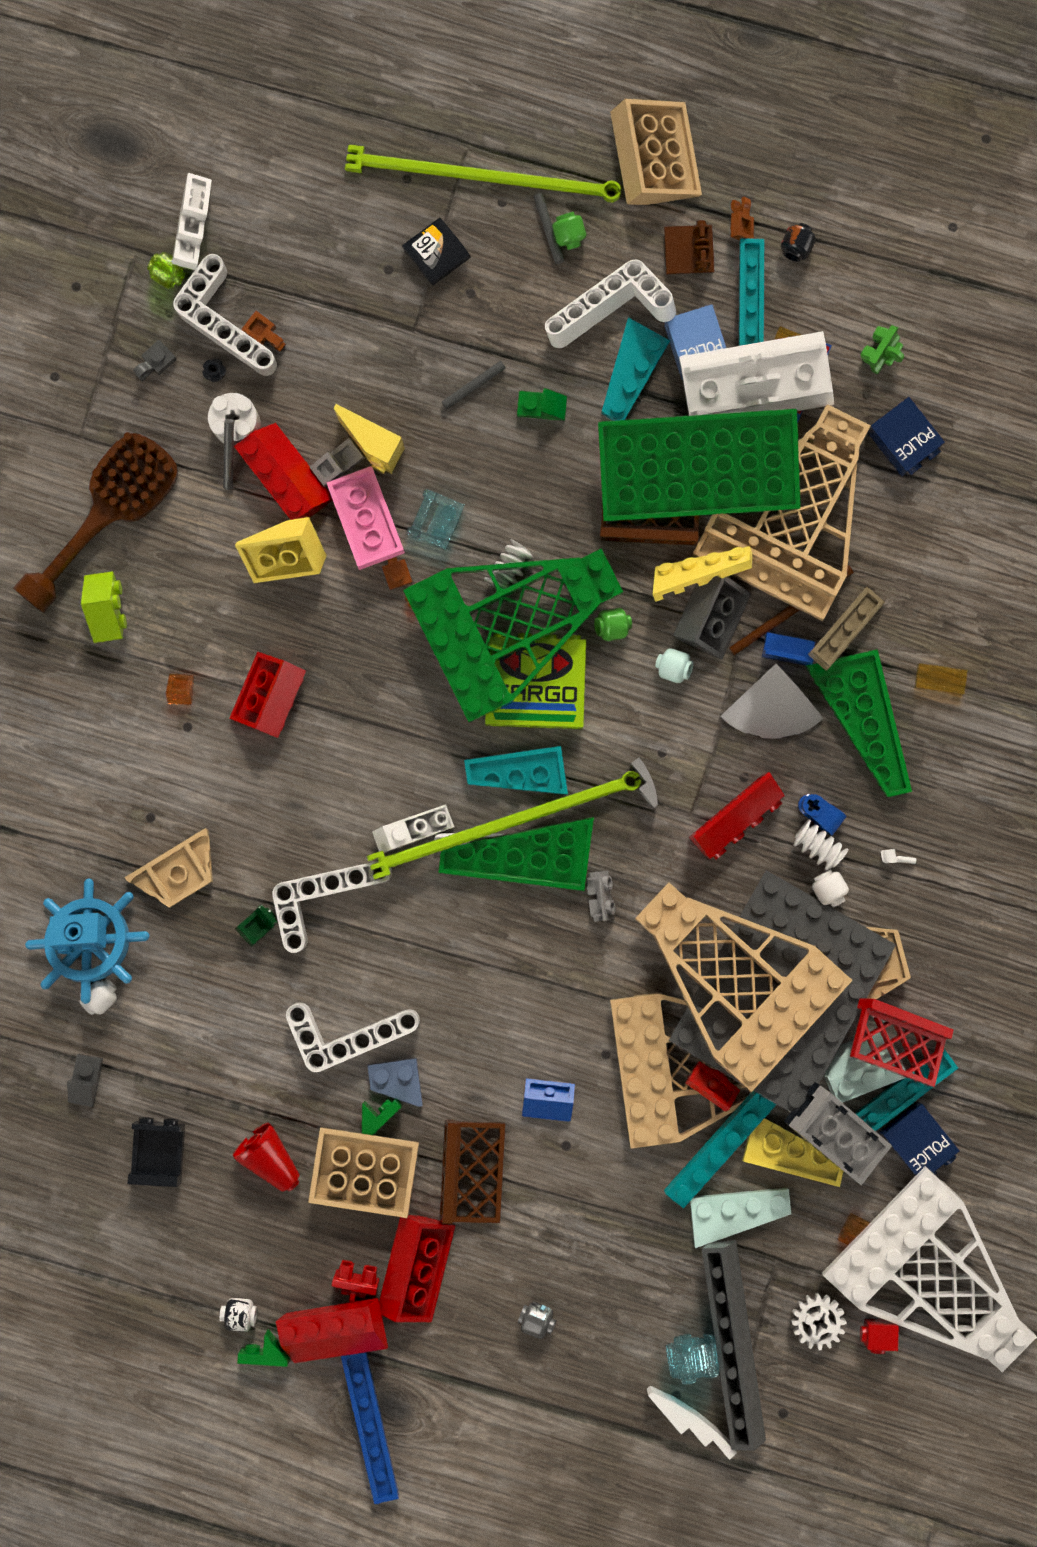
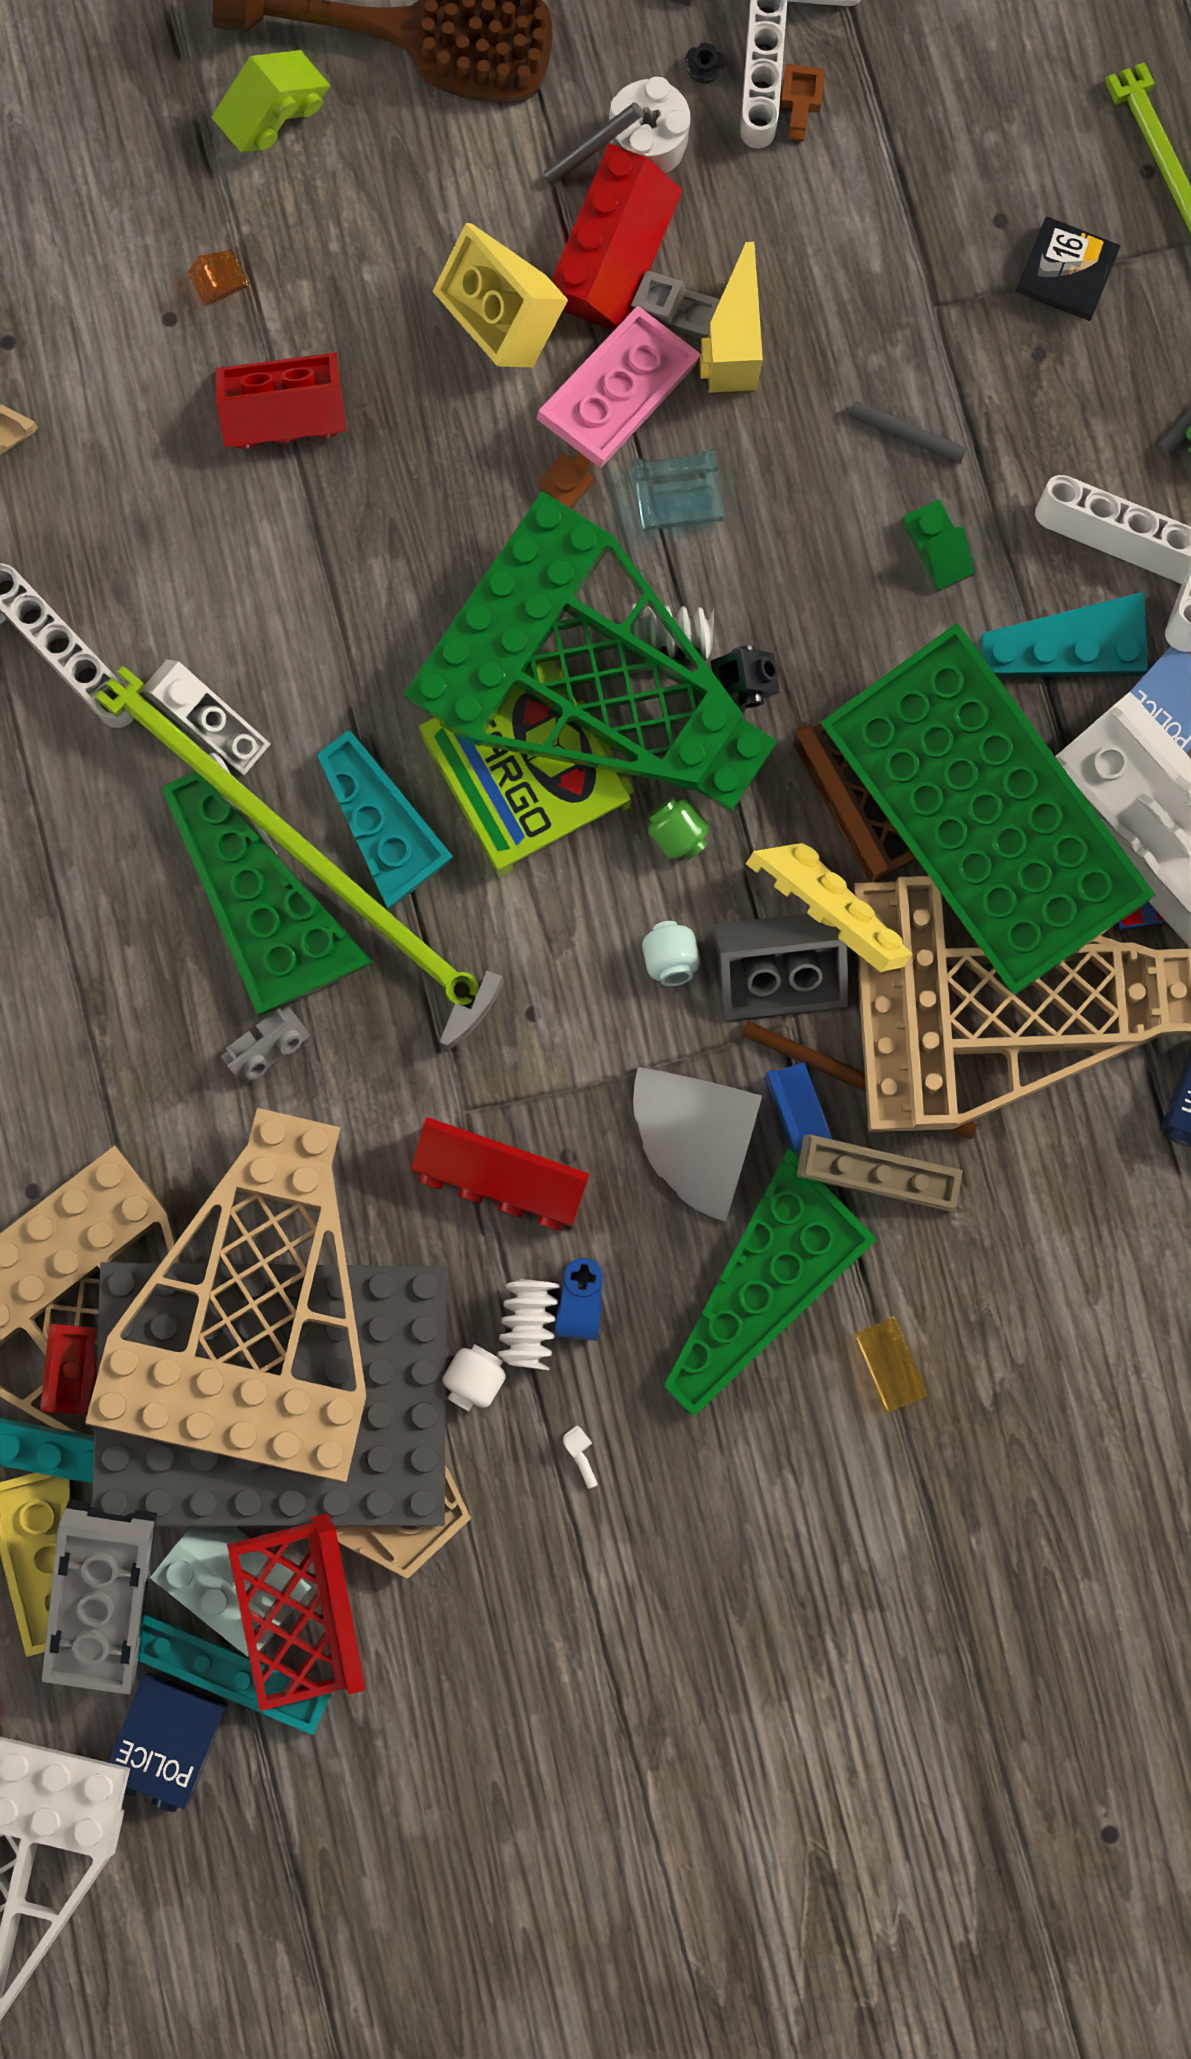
camera: 50 degrees right, 5 degrees down
none -> black brick [710,645,780,709]

